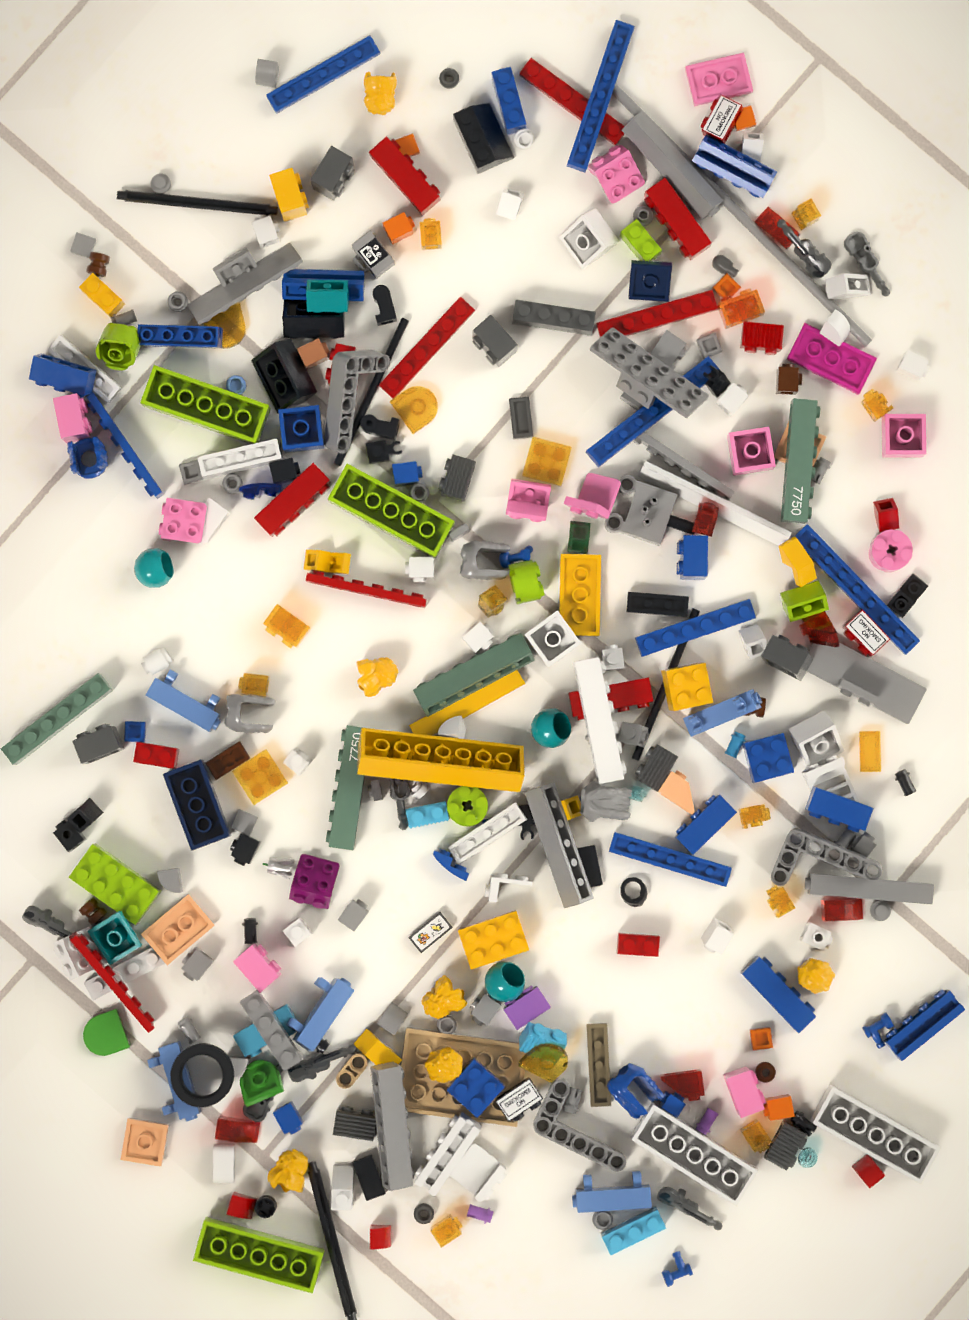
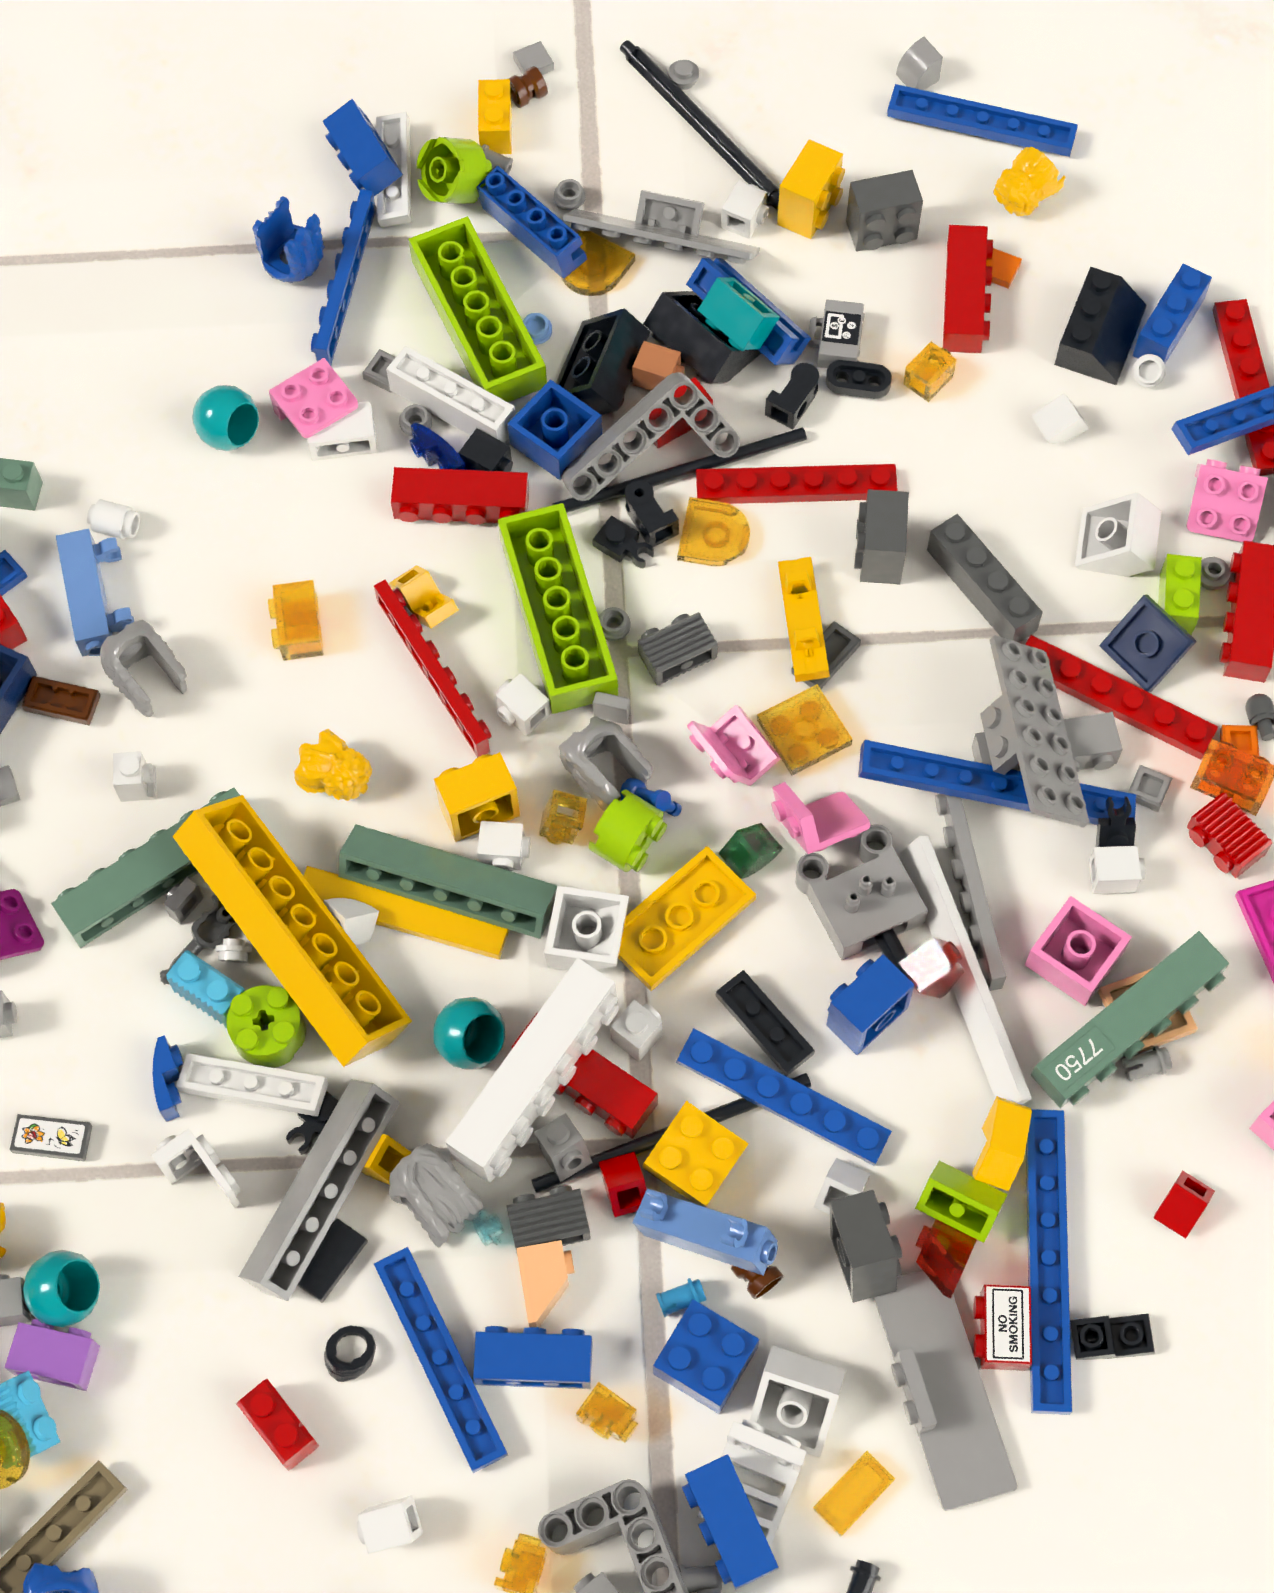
camera: 50 degrees right, 20 degrees down
bright pink brick [53,393,93,443] -> none
clear yellow plate [232,749,288,805] -> none
clear yellow brick [238,673,270,697] -> none
orange brick [383,212,415,245] -> none
blue brick [392,461,423,487] -> none
dark grey plate [439,68,459,89] -> none
yellow brick [458,910,529,970] -> none
reddish brown brick [776,364,802,395] -> none
bright pink brick [868,530,913,572] -> none
none -> yellow brick [434,752,520,842]
none -> red brick [599,1152,647,1218]
none -> yellow hinge [778,557,830,682]
none -> black plate [826,360,892,399]

